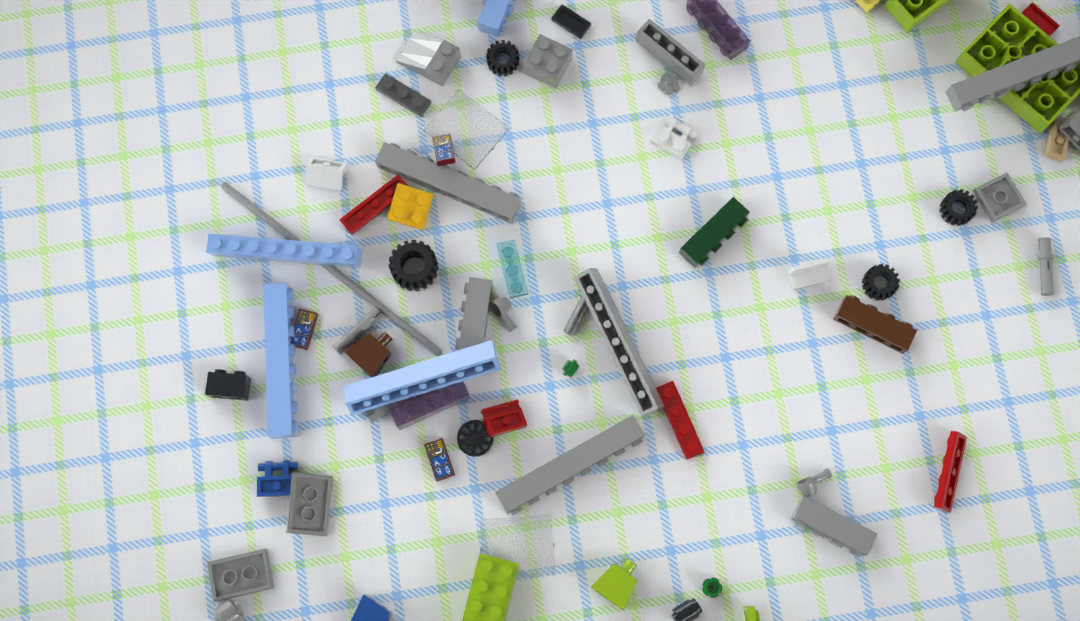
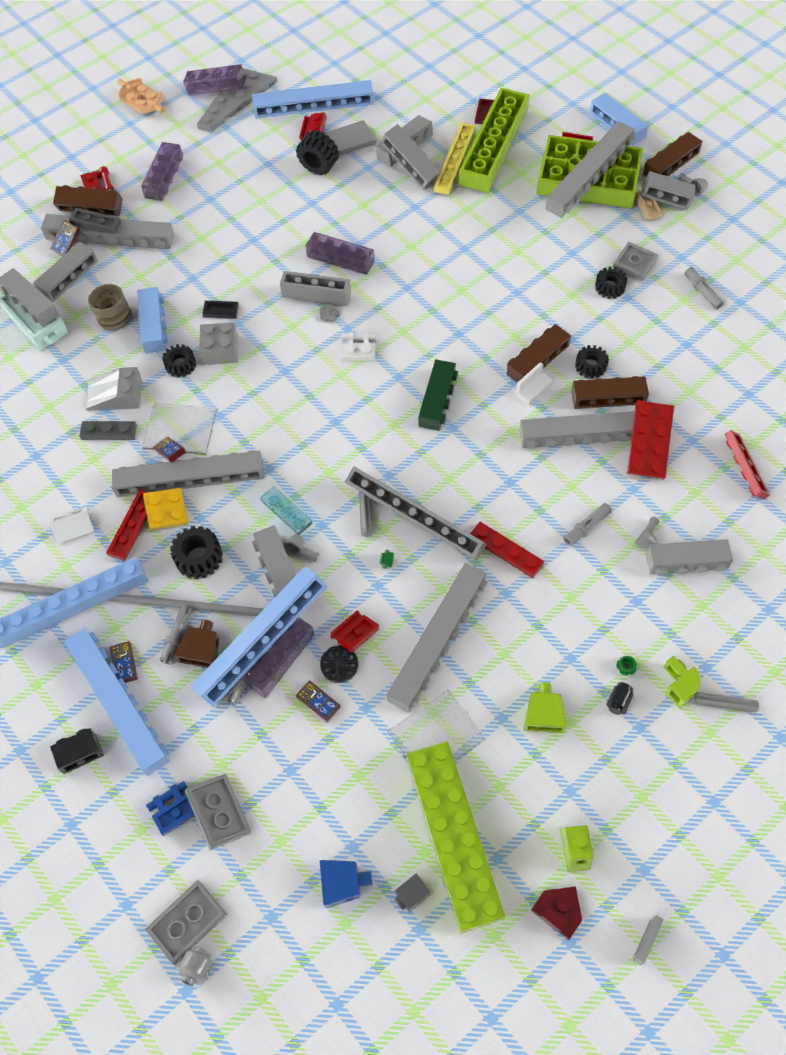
camera: 30 degrees left, 15 degrees down
none -> reddish brown brick [507,324,571,383]
none -> light grey brick [519,411,634,449]
none -> light grey pin [563,503,612,546]
none -> red plate [627,400,674,480]

